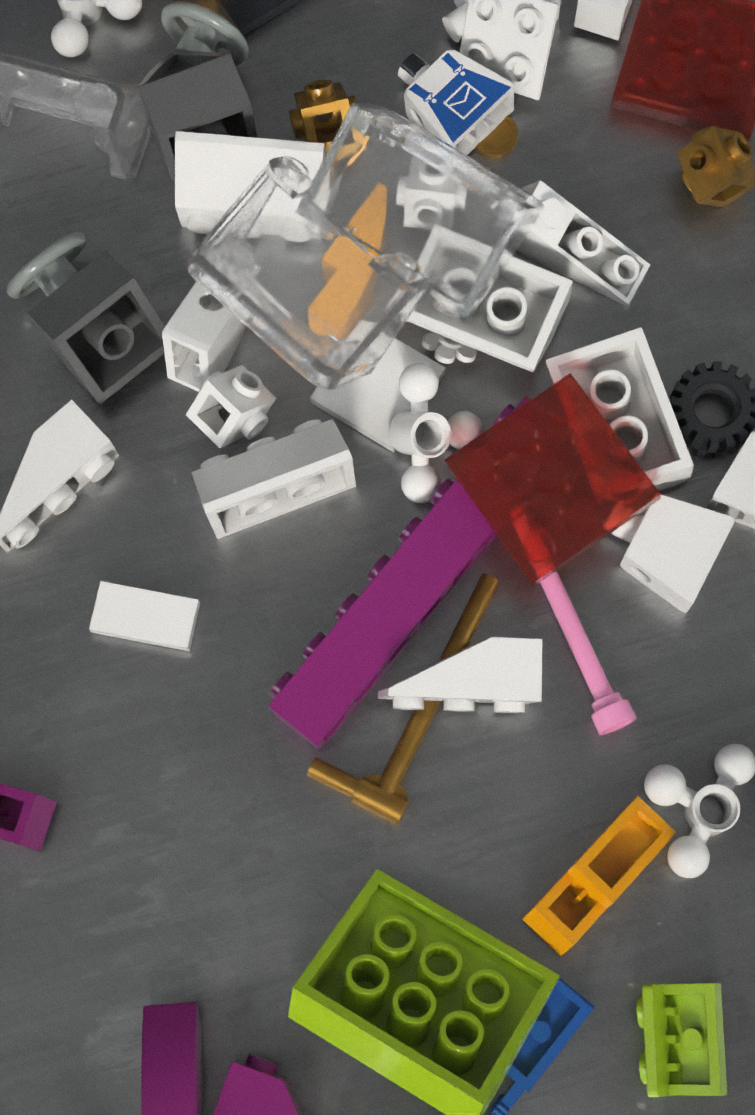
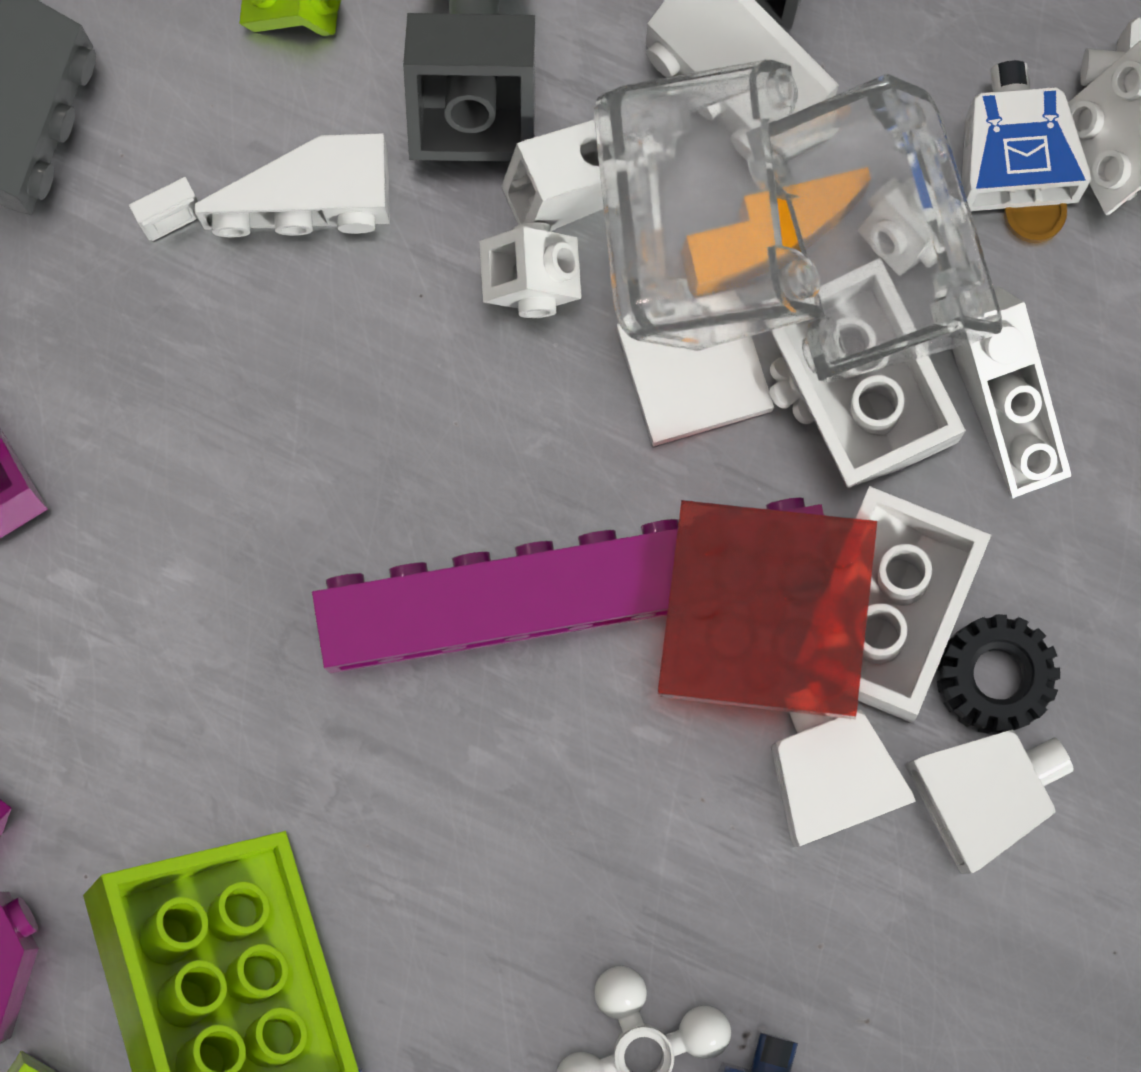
camera: 35 degrees right, 5 degrees up
white tile [89,581,200,652] -> none
white slope [191,419,356,539] -> none
pearl gold brick [289,80,361,155] -> none
pearl gold bar [307,573,500,825] -> none
white slope [378,637,542,713] -> none
white piece [389,363,484,503] -> none
bright pink piece [511,508,637,735] -> none
light orange slope [522,796,677,957] -> none

